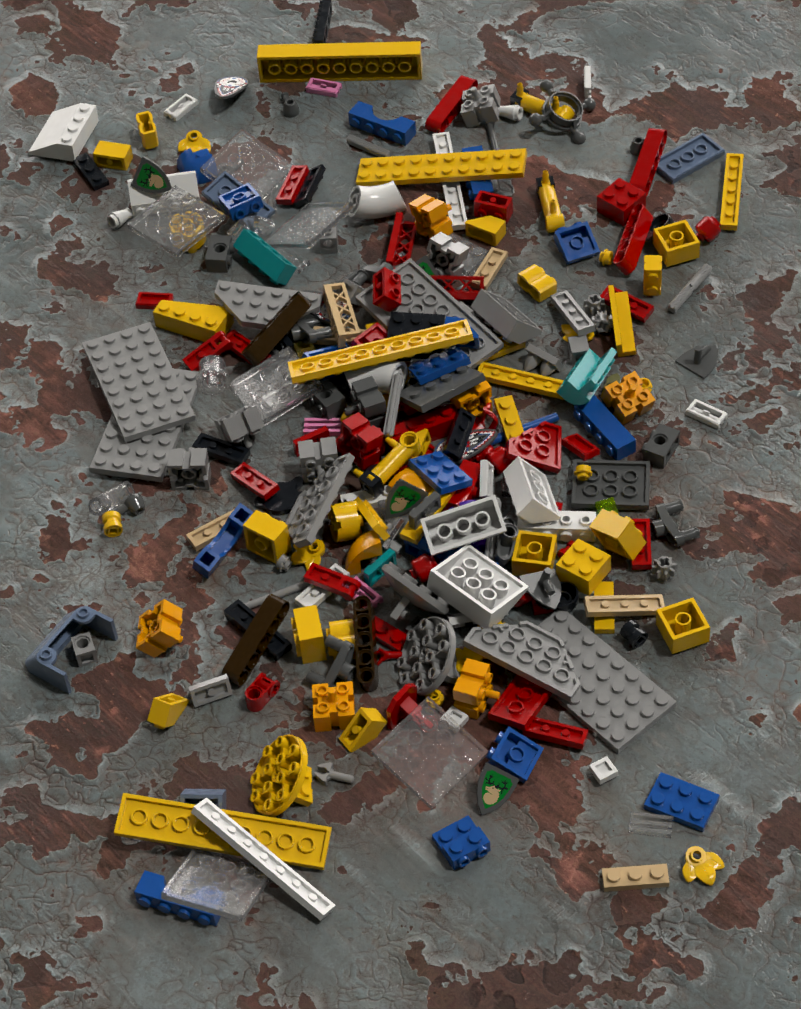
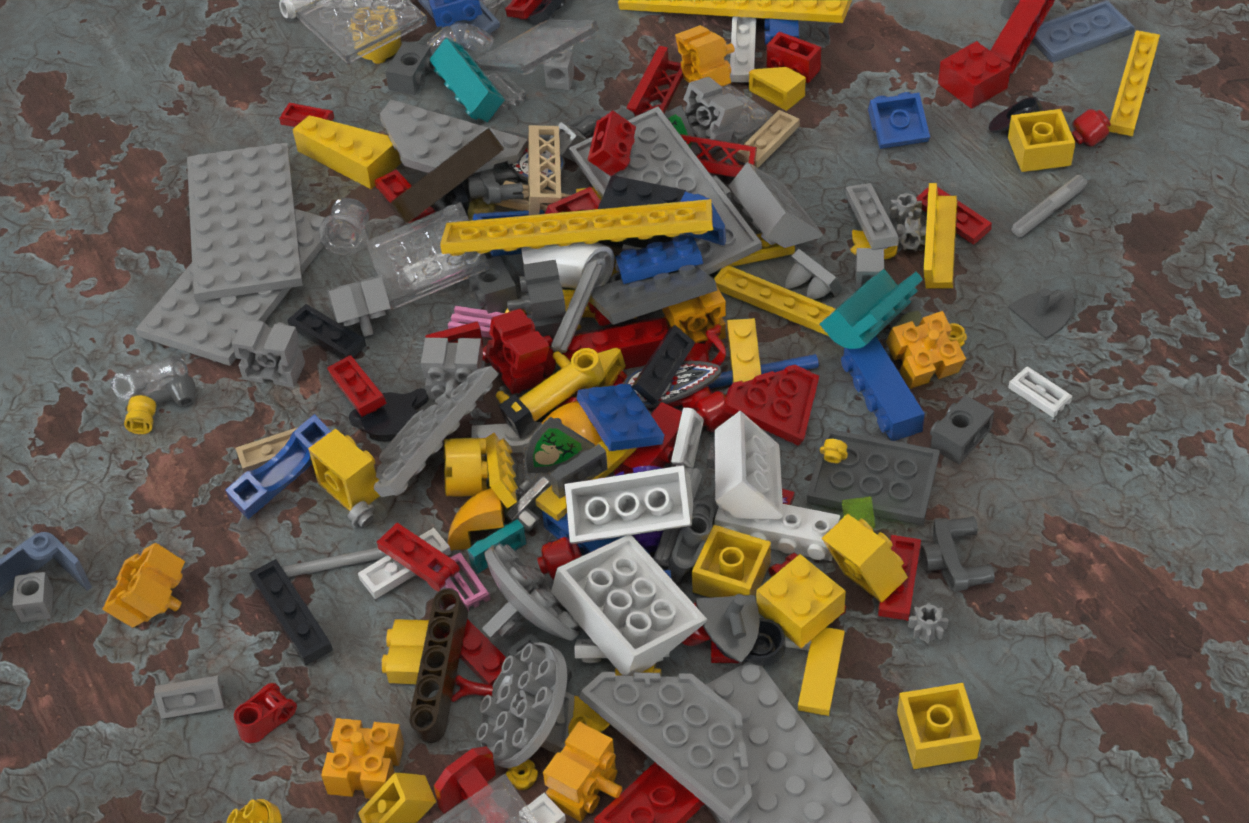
camera: 10 degrees right, 0 degrees up
yellow slope [147,693,189,729] -> none
red plate [182,331,234,371] -> none
dark brown beam [222,594,290,686] -> none
yellow brick [290,605,327,664] -> none
yellow plate [291,539,325,570] -> none
dark grey connector [306,635,357,687] -> none
white brick [347,181,407,219] -> none
yellow brick [517,264,557,302] -> none
yellow piece [536,170,565,233] -> none
red tile [562,433,600,461] -> none
tan plate [583,594,665,617] -> none
yellow plate [599,249,613,266] -> none
red beam [613,204,653,275] -> none
black wheel [620,620,648,648] -> none
yellow brick [643,255,662,296] -> none

